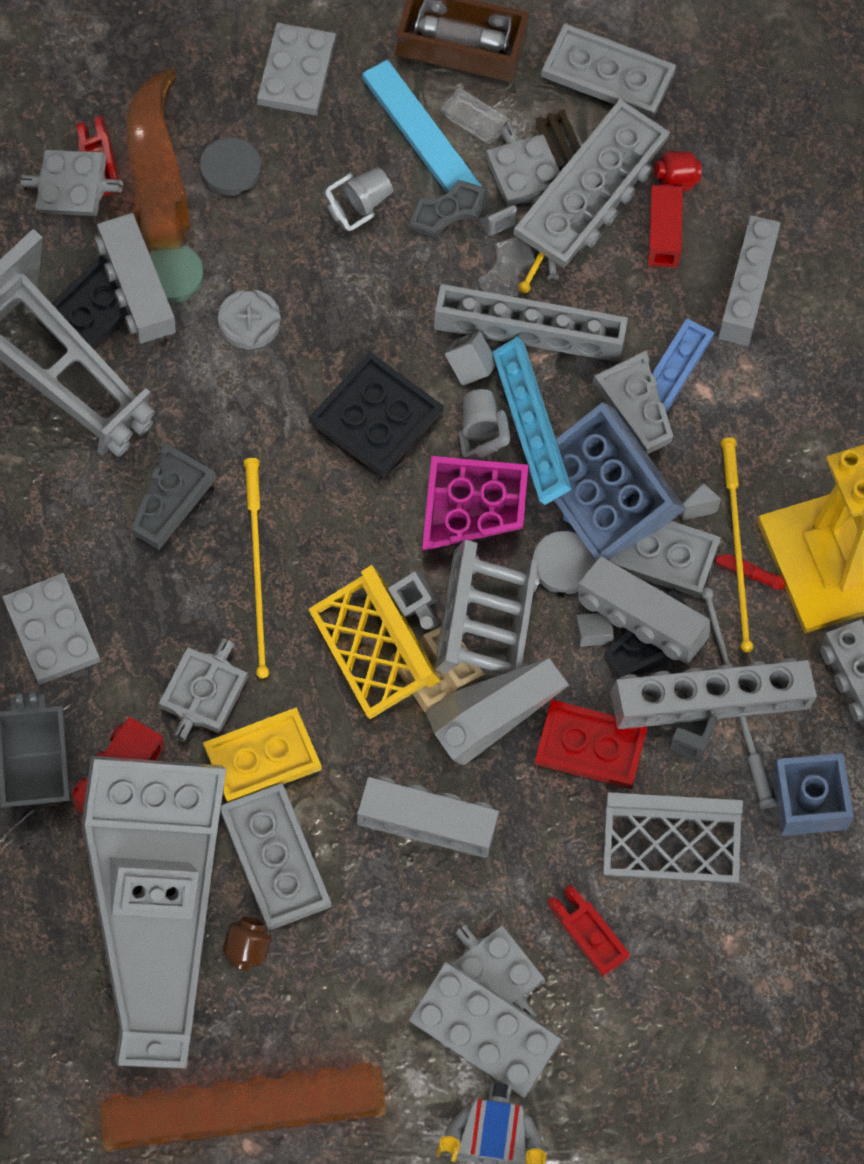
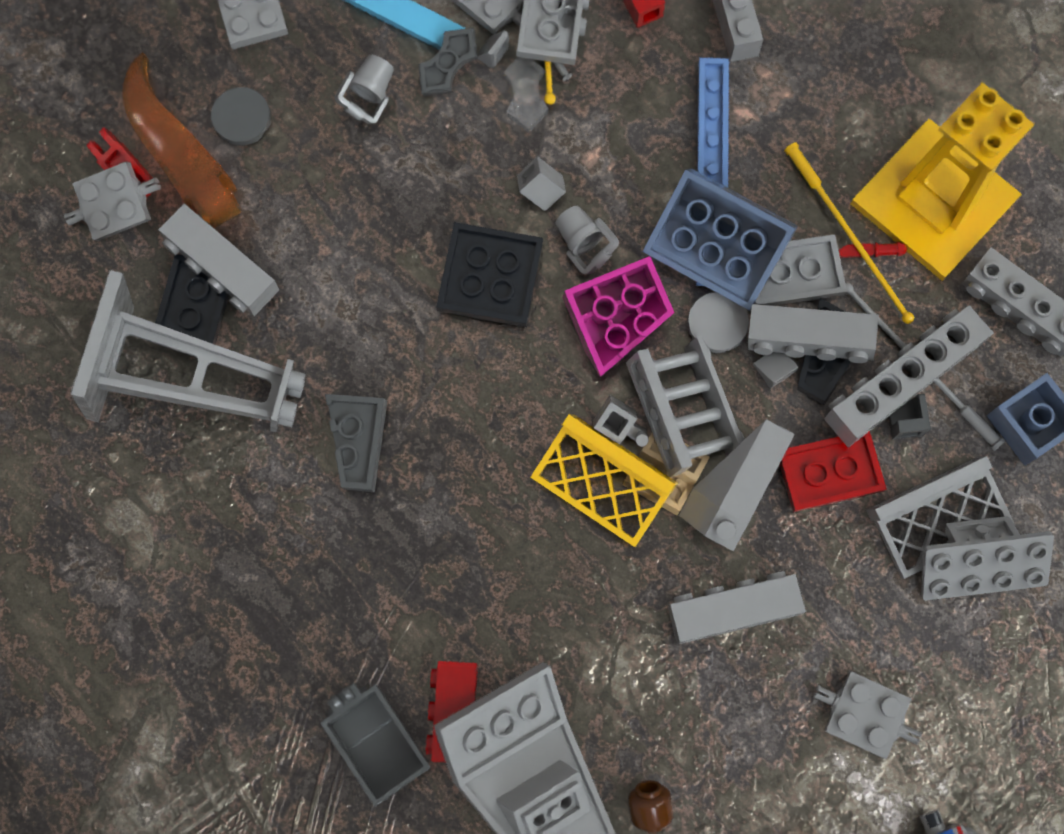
camera: 25 degrees left, 10 degrees up
light grey plate [2,573,100,686] -> none
sand green tile [149,243,204,303] -> none
light grey plate [159,638,248,742] -> none
yellow plate [203,707,322,803] -> none
light grey tile [218,290,281,350] -> none
light grey plate [220,783,332,931] -> none
yellow piece [243,458,269,679] -> none
light grey plate [409,962,563,1098] -> none
light grey brick [434,284,628,363] -> none
medium azure tile [492,336,572,505] -> none
red hinge [547,884,631,978] -> none
light grey wing [592,350,674,454] -> none
light grey slope [679,484,721,521] -> none
none -> light grey bracket [921,516,1054,601]

